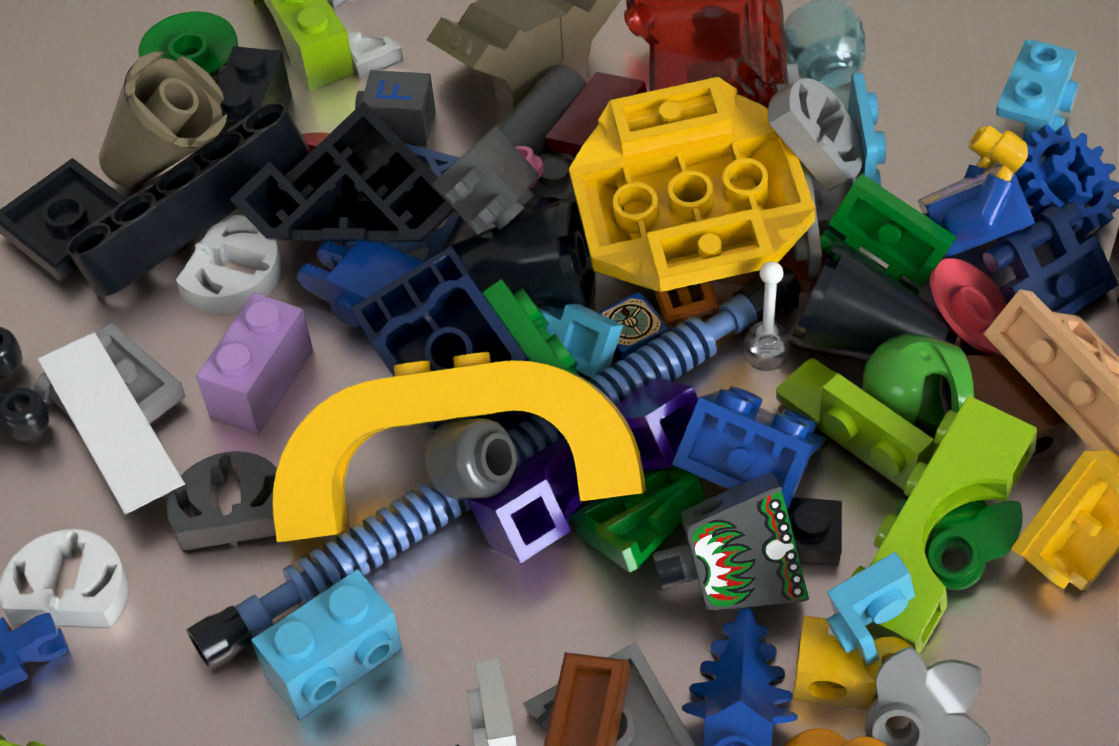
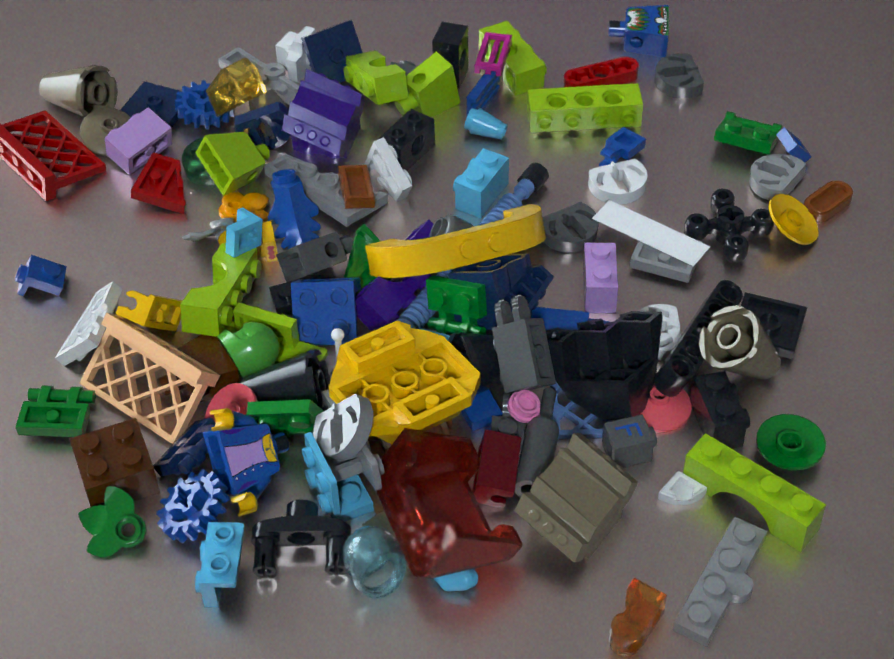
camera: 155 degrees right, 5 degrees down
none -> black connector [251,499,351,576]

